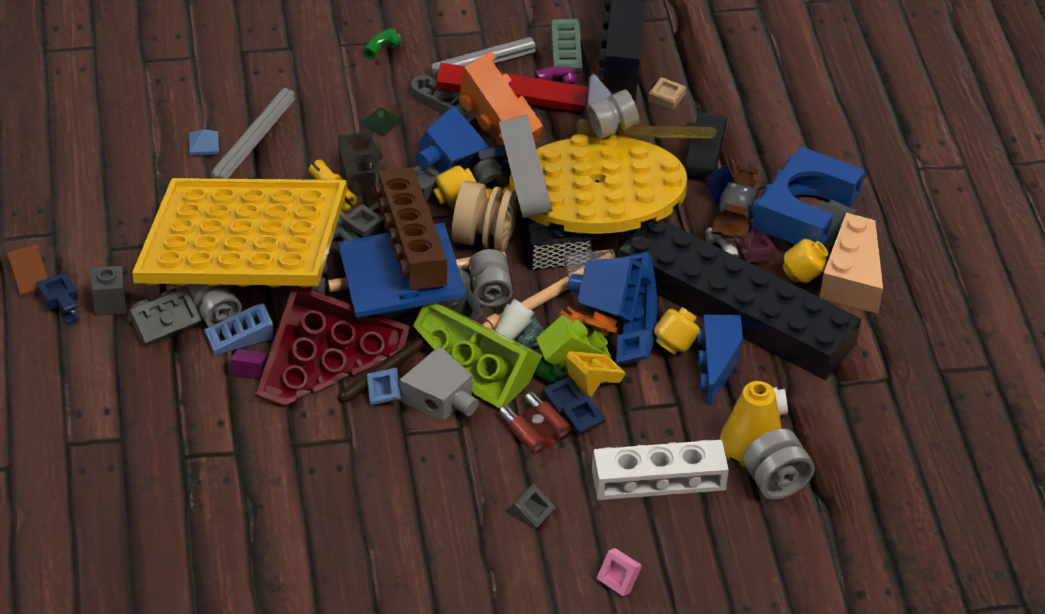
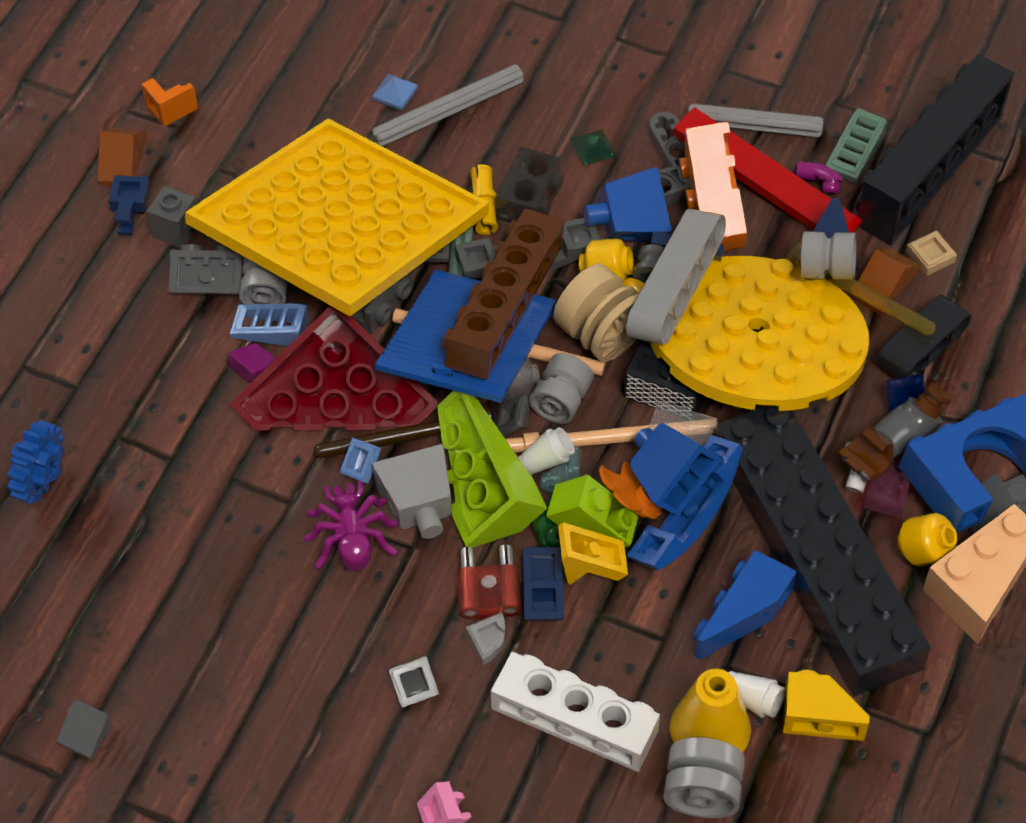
camera: 35 degrees right, 10 degrees up
green arm [363,28,402,59] -> none
yellow head [654,307,700,355] -> none
none -> blue gear [7,420,64,504]
none -> orange panel [141,78,198,127]
none -> magenta animal [304,480,398,571]
none -> light grey tile [466,612,505,665]
none -> yellow slope [783,670,869,741]
none -> dark orange slope [851,248,921,316]

